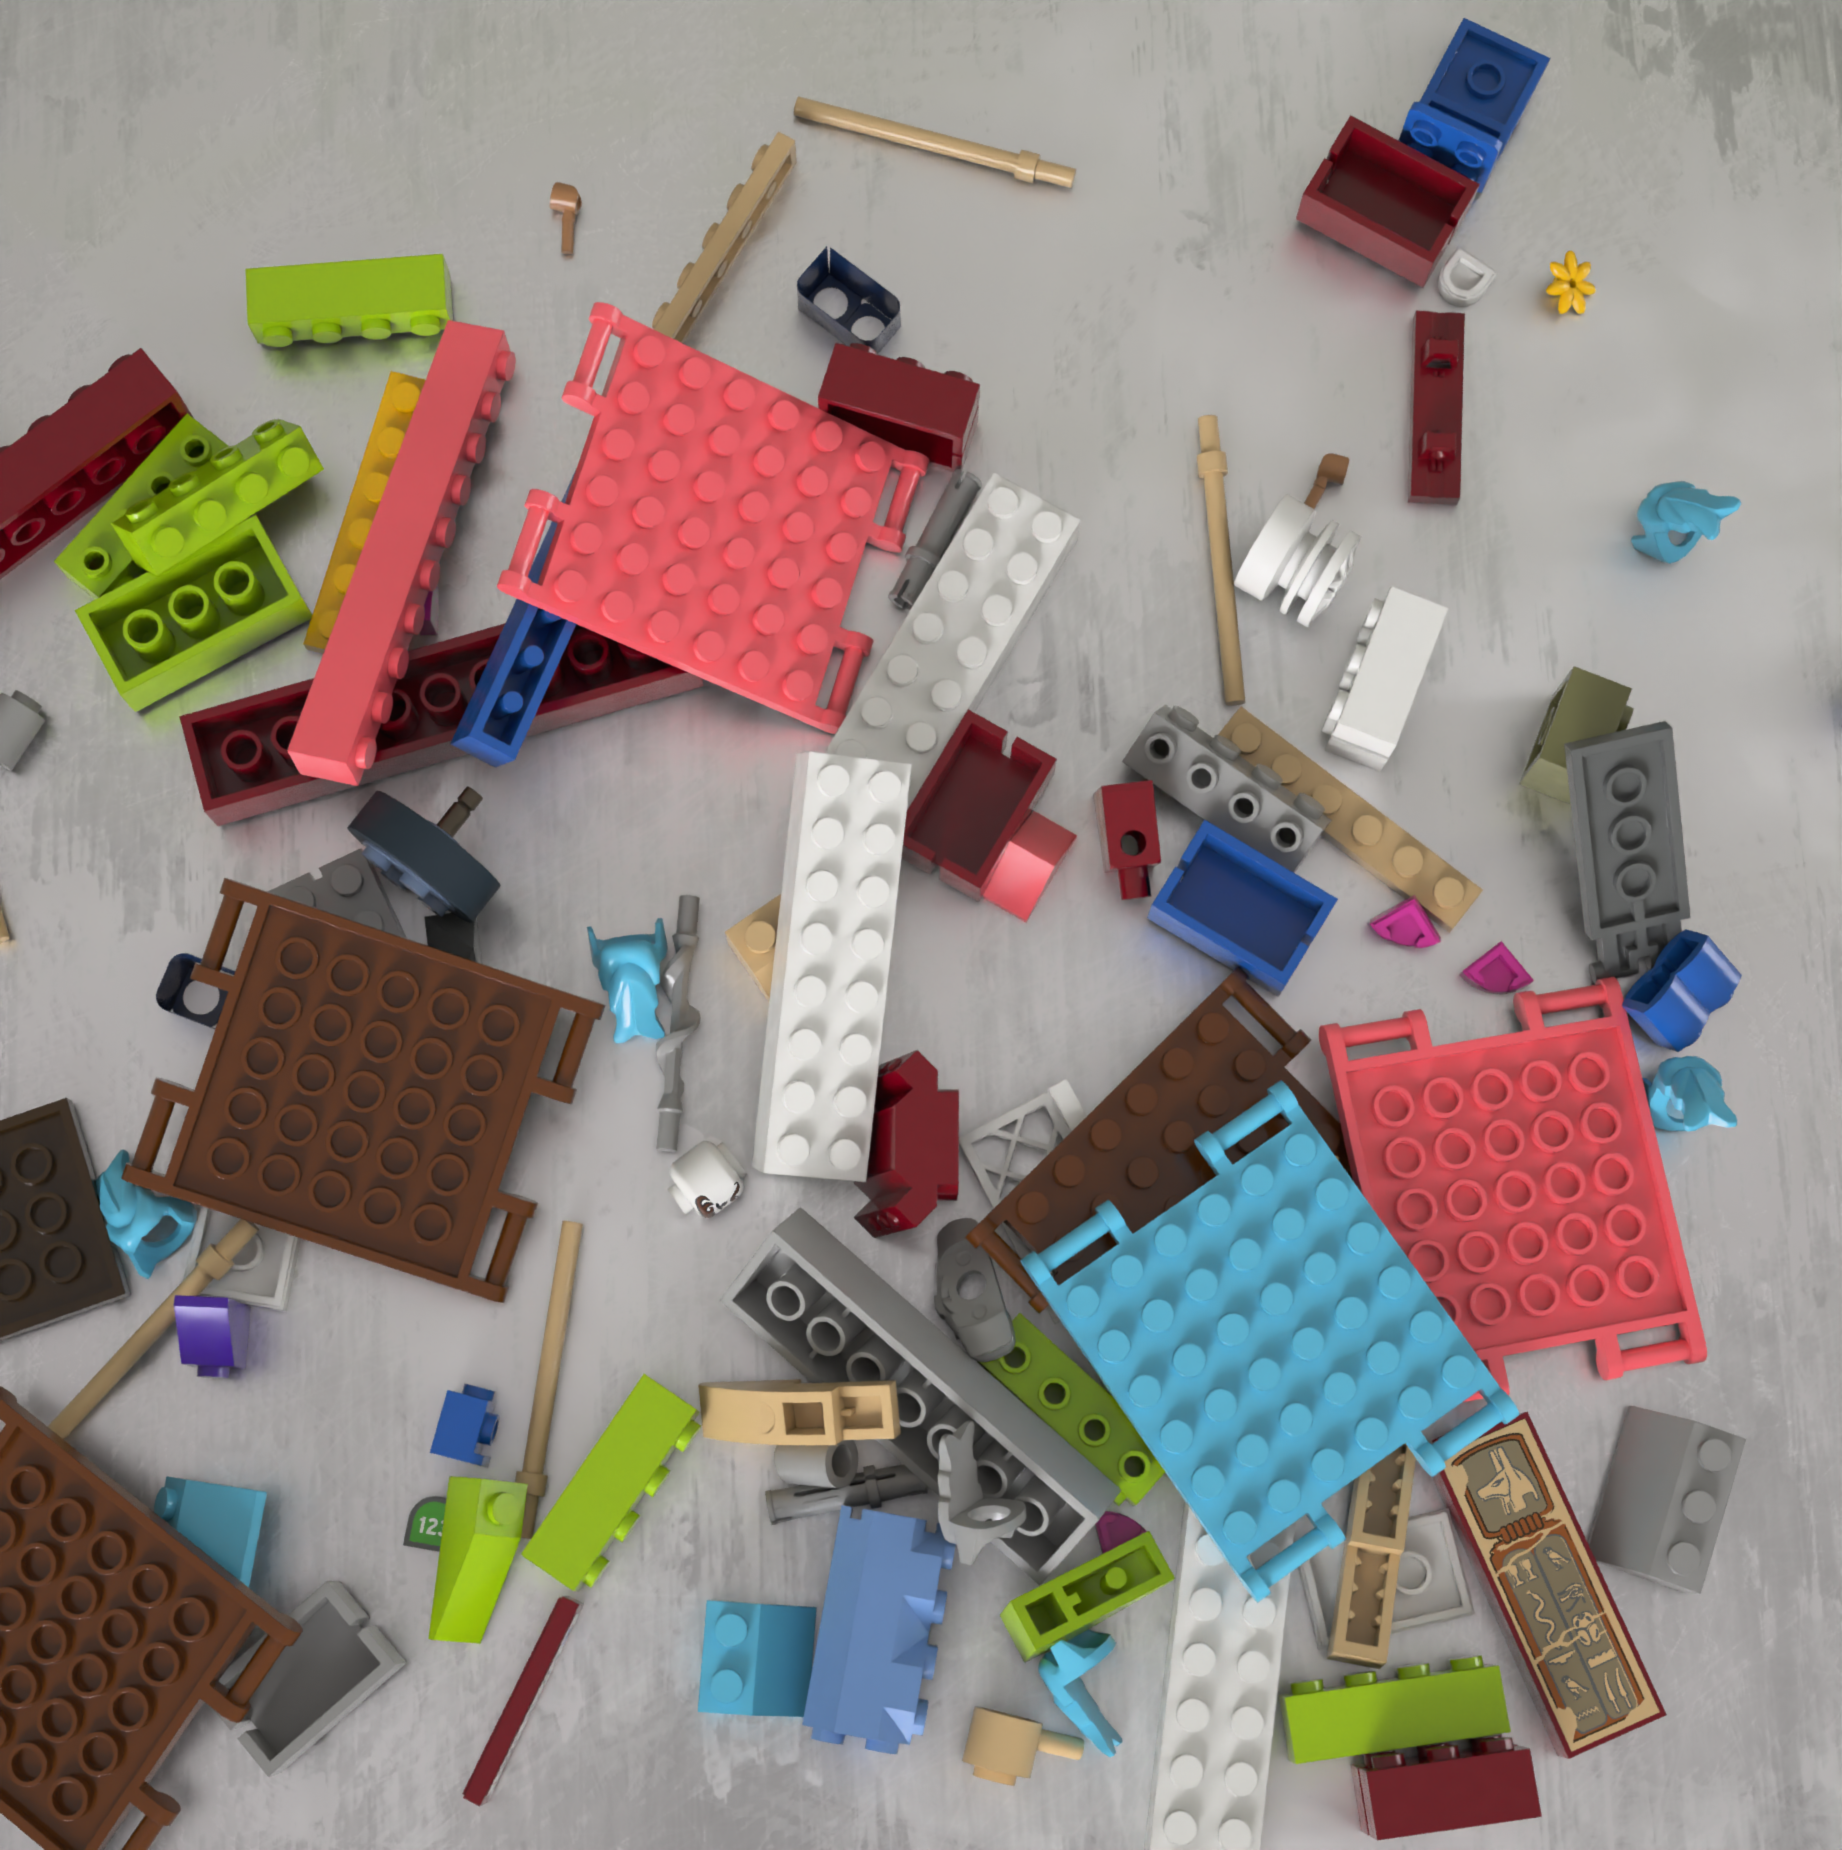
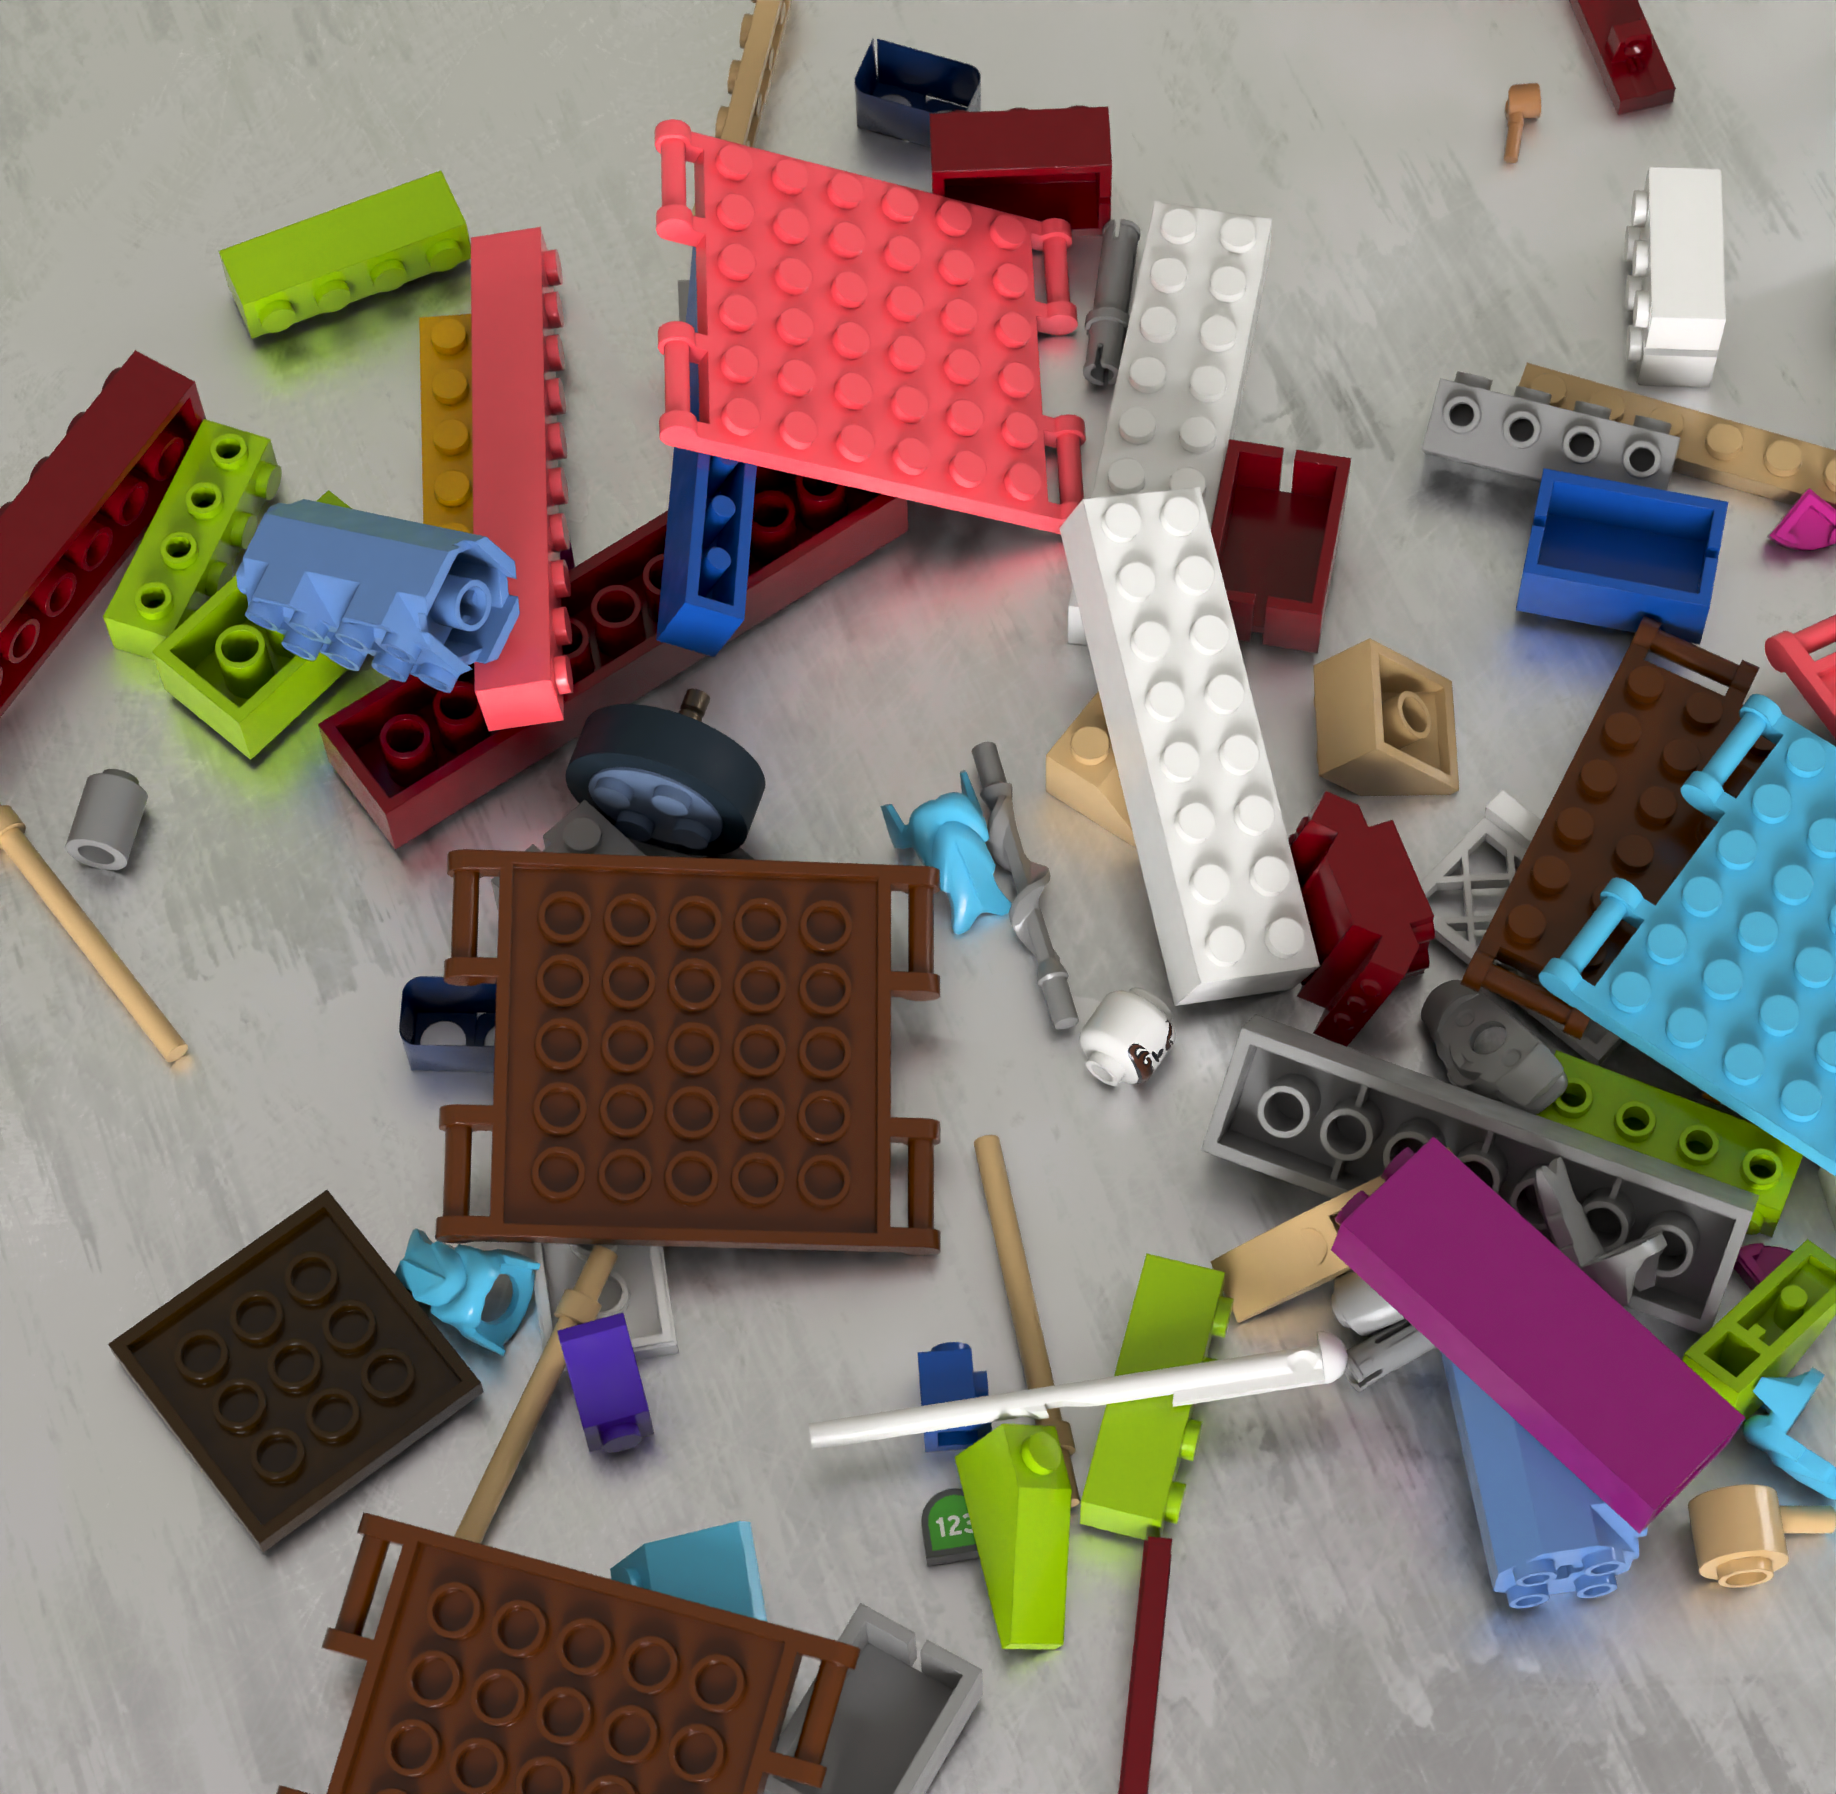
camera: 15 degrees left, 15 degrees down
lime brick [111,419,324,576] -> none
medium nougat hand [549,182,582,254] -> none
medium azure slope [698,1600,817,1717] -> none
coral slope [983,811,1077,923] -> none
dark red torso [1093,780,1161,900] -> none
tan bar [1197,415,1245,706] -> none
white wheel [1234,494,1362,627] -> none
none -> medium blue brick [236,499,520,693]
none -> white bar [809,1331,1348,1450]
none -> tan slope [1313,638,1459,796]
none -> magenta brick [1331,1136,1745,1534]

